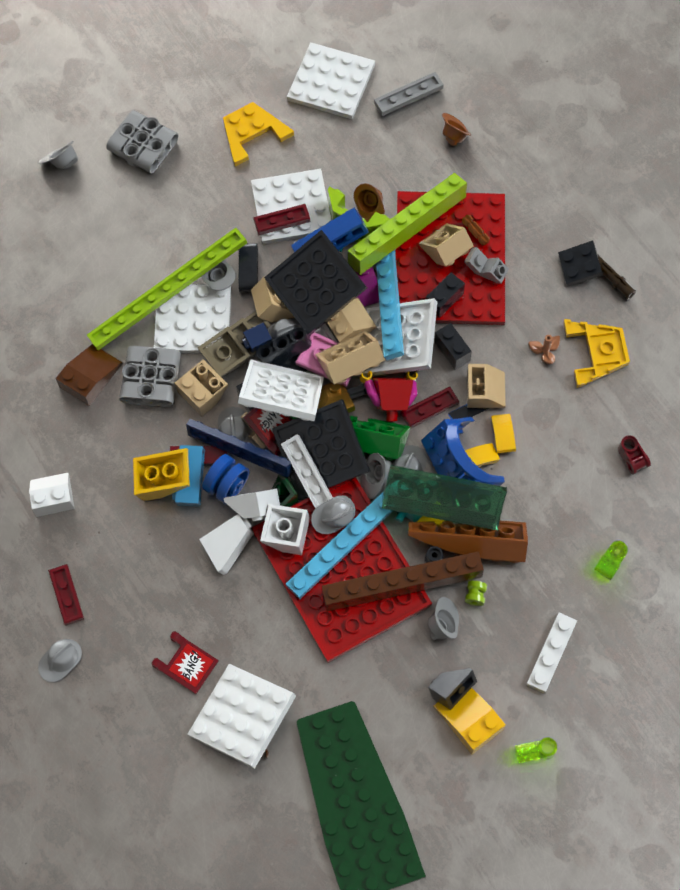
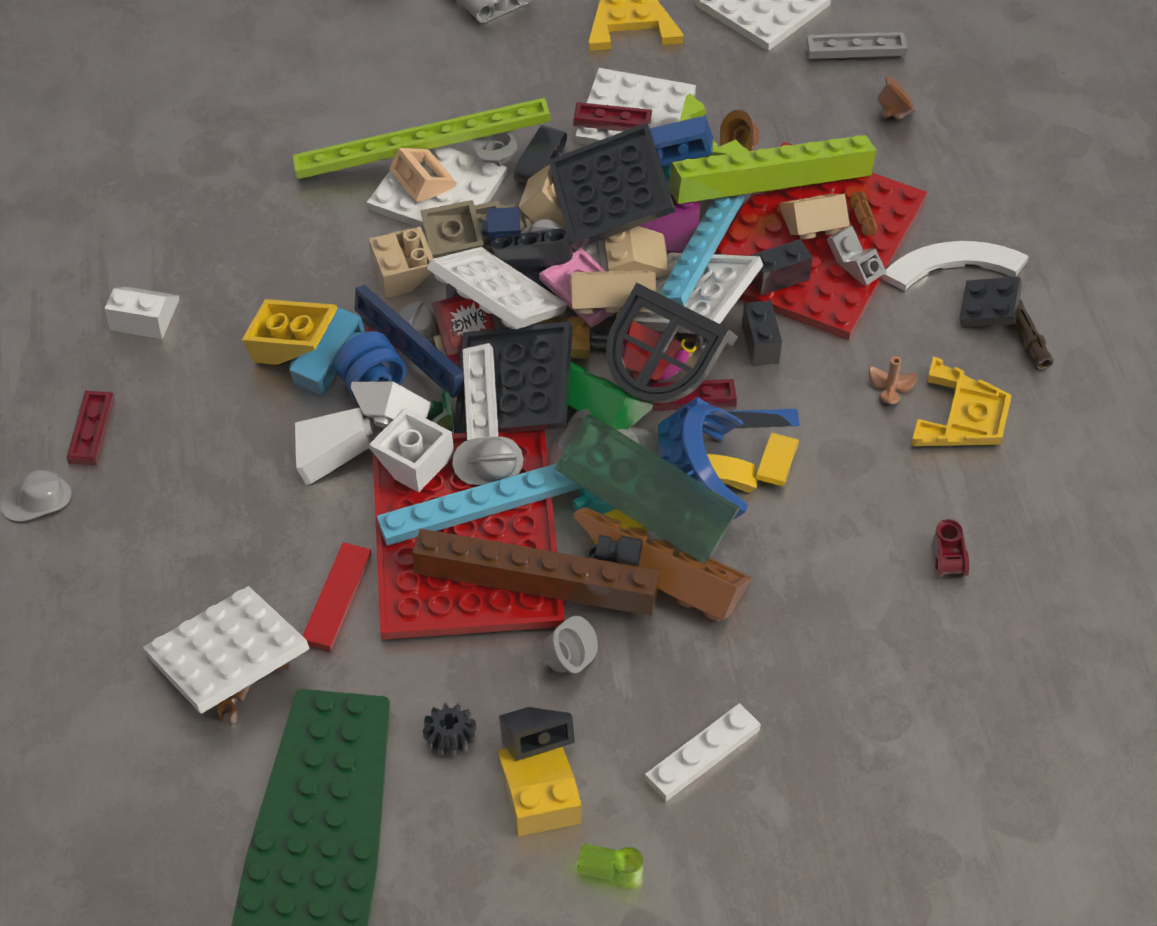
camera: 20 degrees right, 15 degrees down
reddish brown slope [55,344,123,406] -> none
light grey connector [119,346,181,407] -> none
flag [151,631,219,694] -> none
lime wheel [465,580,487,606] -> none
tan slope [467,364,506,408] -> none
clear neon green piece [594,541,628,580] -> none
none -> red tile [302,542,372,652]
none -> light nougat tile [389,148,456,201]
none -> black gear [422,702,477,757]
none -> black piece [595,535,643,567]
none -> black window [606,282,738,403]
none -> white tile [882,241,1029,291]

